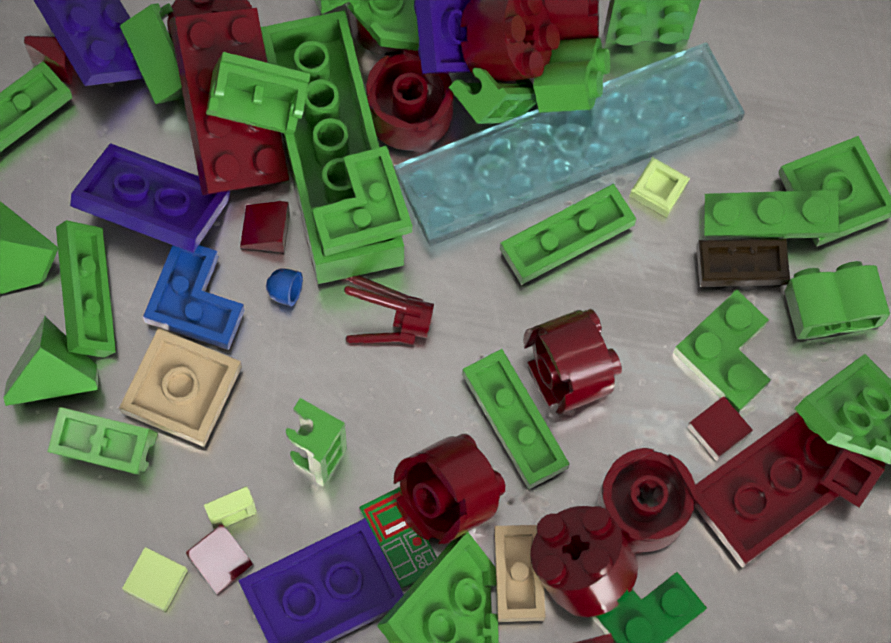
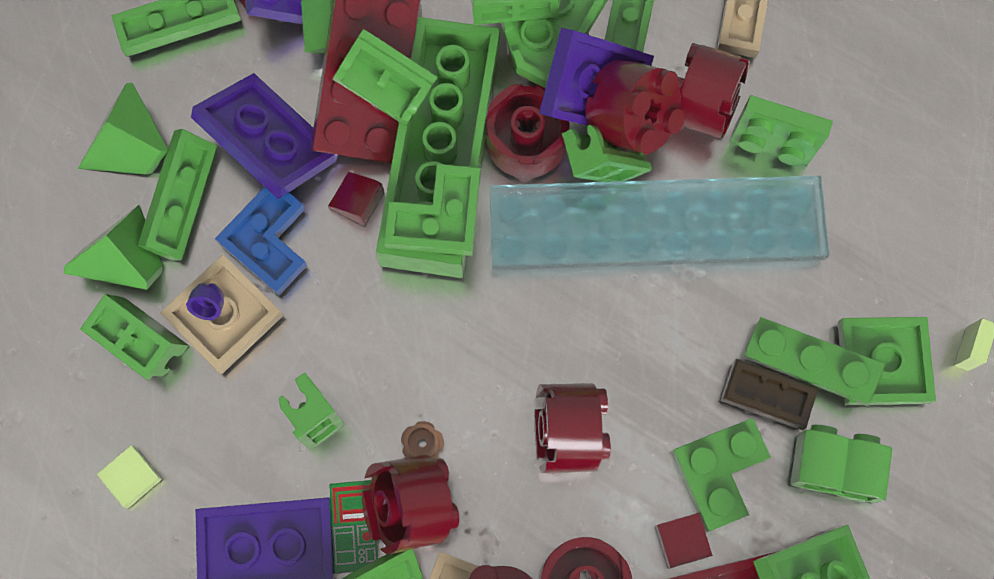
camera: 25 degrees right, 5 degrees up
slope [186,524,254,595] -> none
yellowish green tile [204,486,257,529] -> none
blue hinge [265,268,303,306] -> none
dark red plant [344,275,434,345] -> none
bright green plate [462,349,570,490] -> none
bright green plate [500,183,636,285] -> none
bright green brick [533,37,611,113] -> none
yellowish green tile [629,157,690,218] -> none
none -> dark purple hinge [186,283,224,320]
none -> nougat plate [401,421,444,459]

